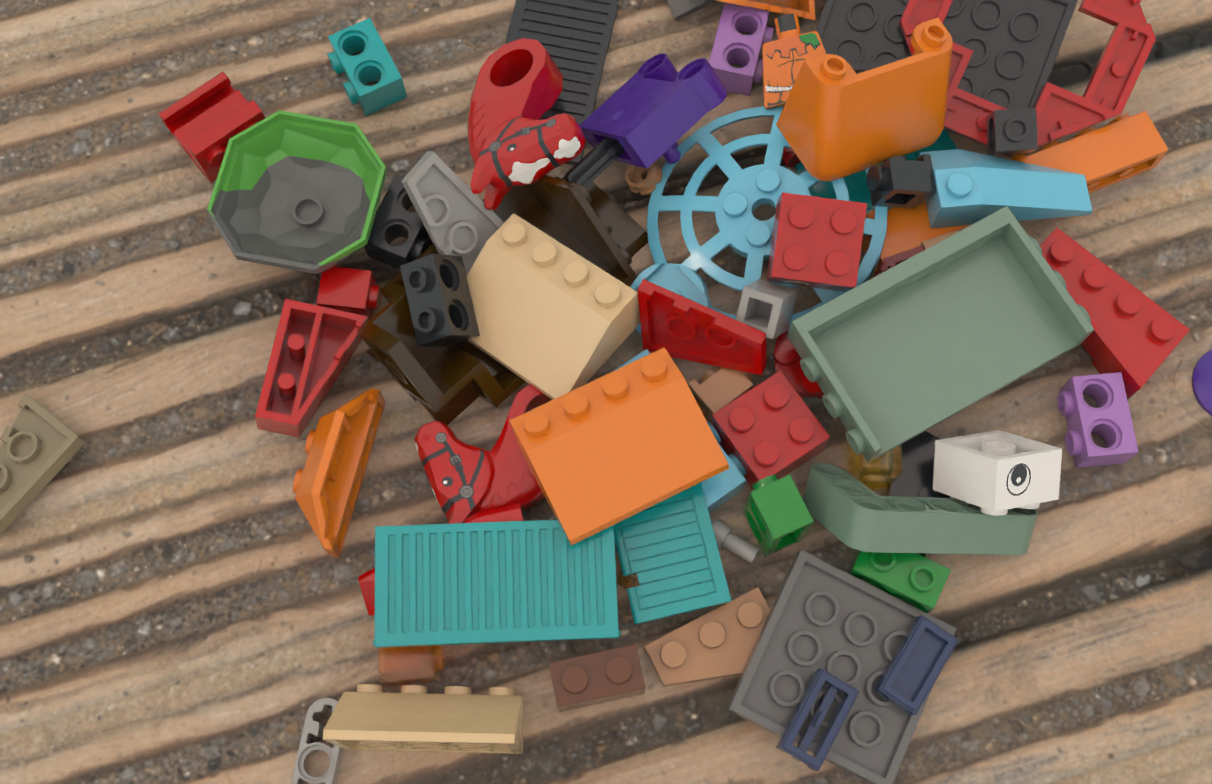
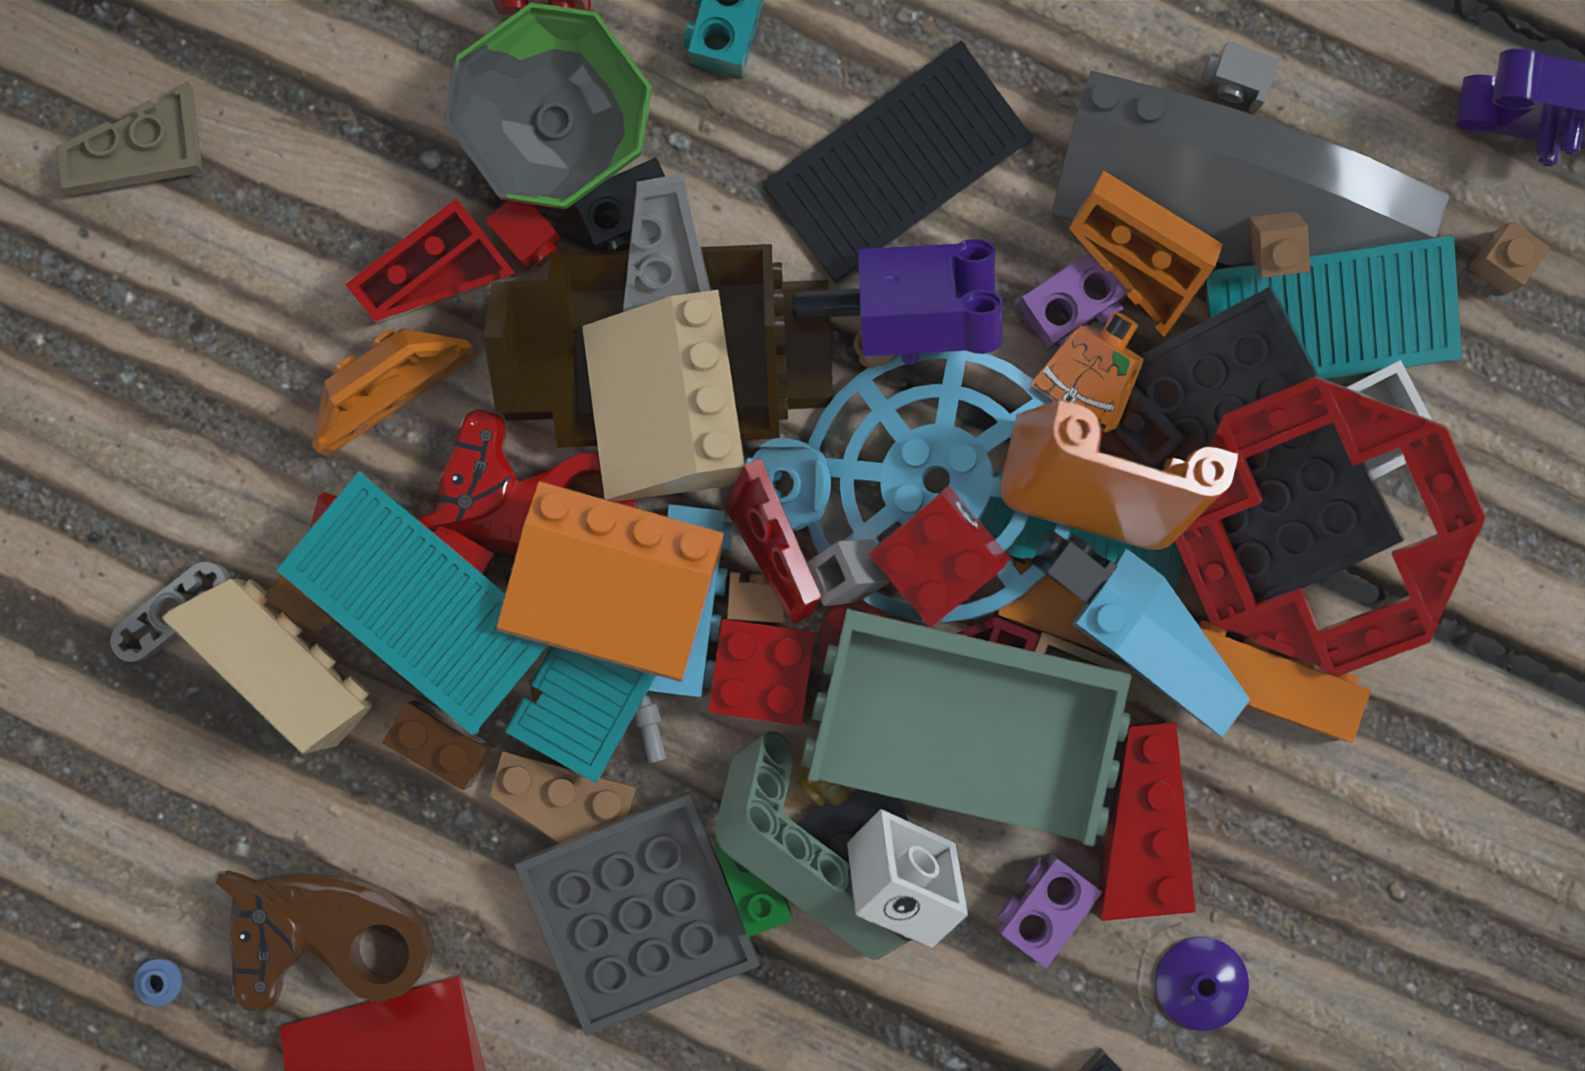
camera: 45 degrees right, 15 degrees up
black brick [400,254,480,347] -> none
red animal [467,38,586,210] -> none
green brick [743,474,814,557] -> none
dark blue tile [776,668,860,771] -> none
dark blue tile [874,615,959,716] -> none
black brick [986,108,1038,156] -> none

